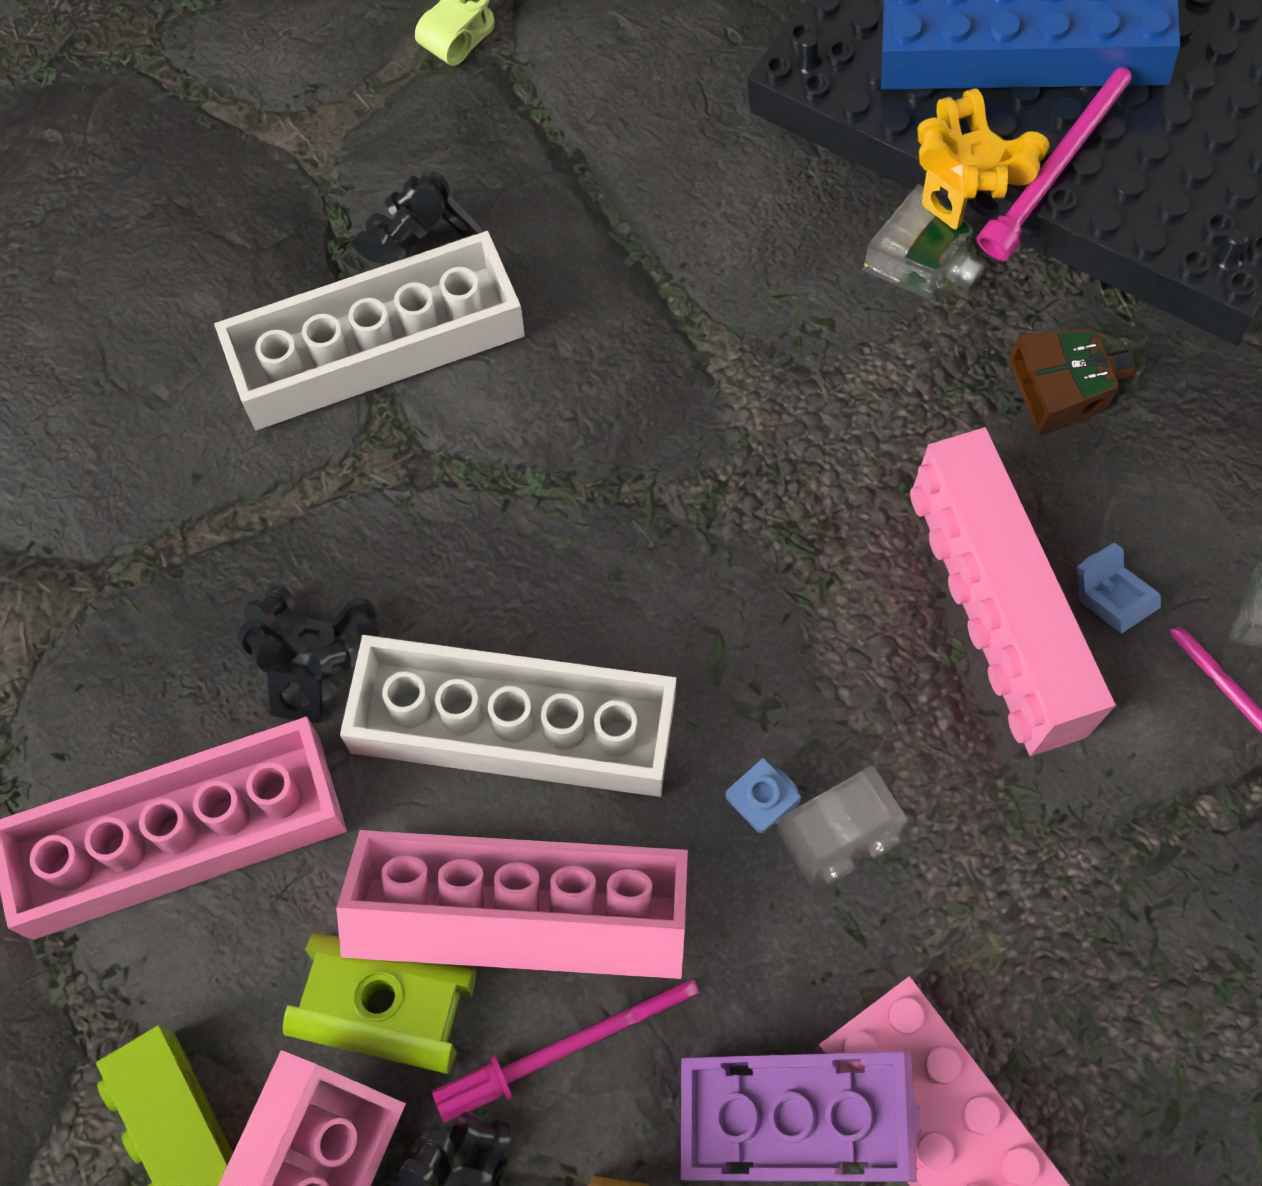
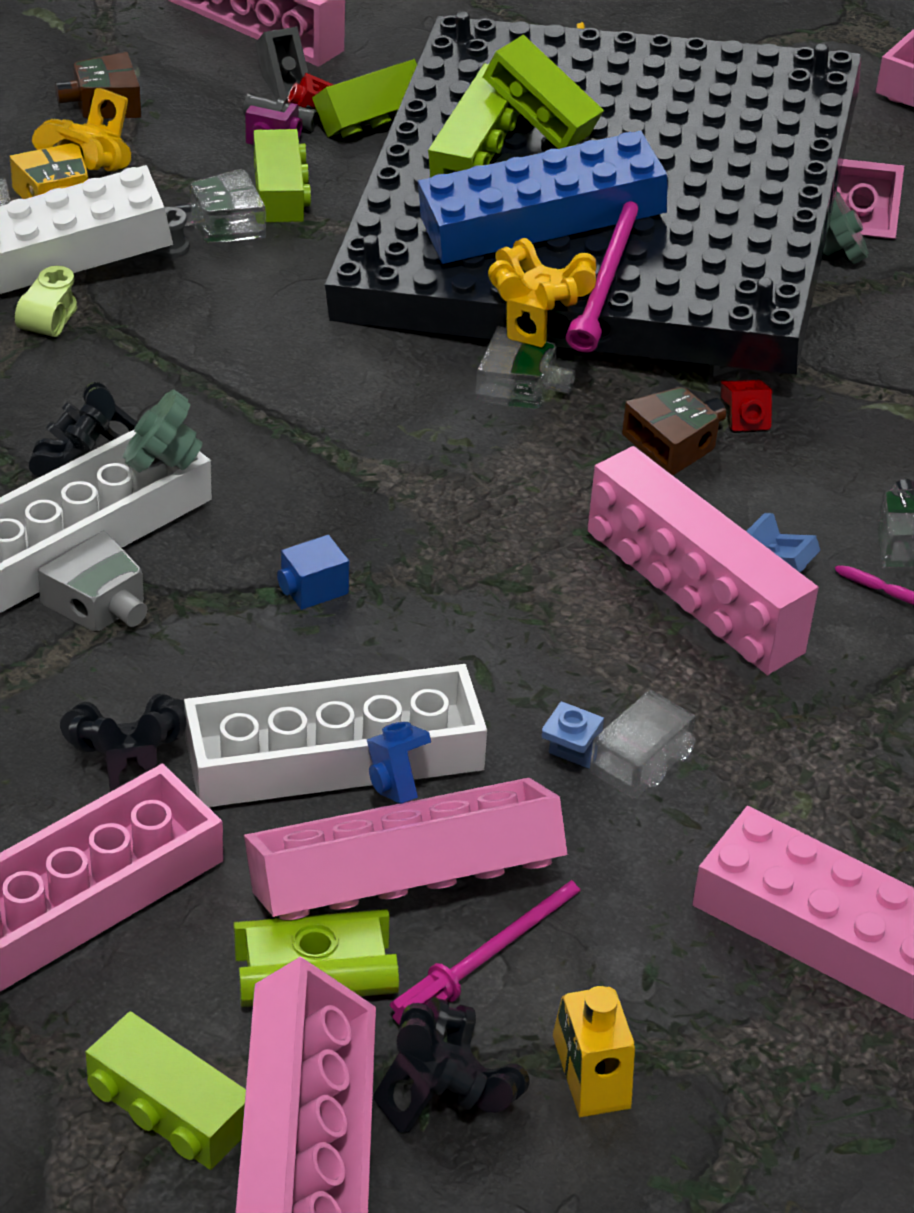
camera: 25 degrees left, 25 degrees down
medium lavender piece [681,1051,921,1182] -> none
none -> light grey torso [38,530,147,631]
none -> sand green plant [123,389,202,473]
none -> blue brick [277,534,349,610]
none -> blue bracket [367,722,431,804]
none -> red bracket [721,380,772,431]

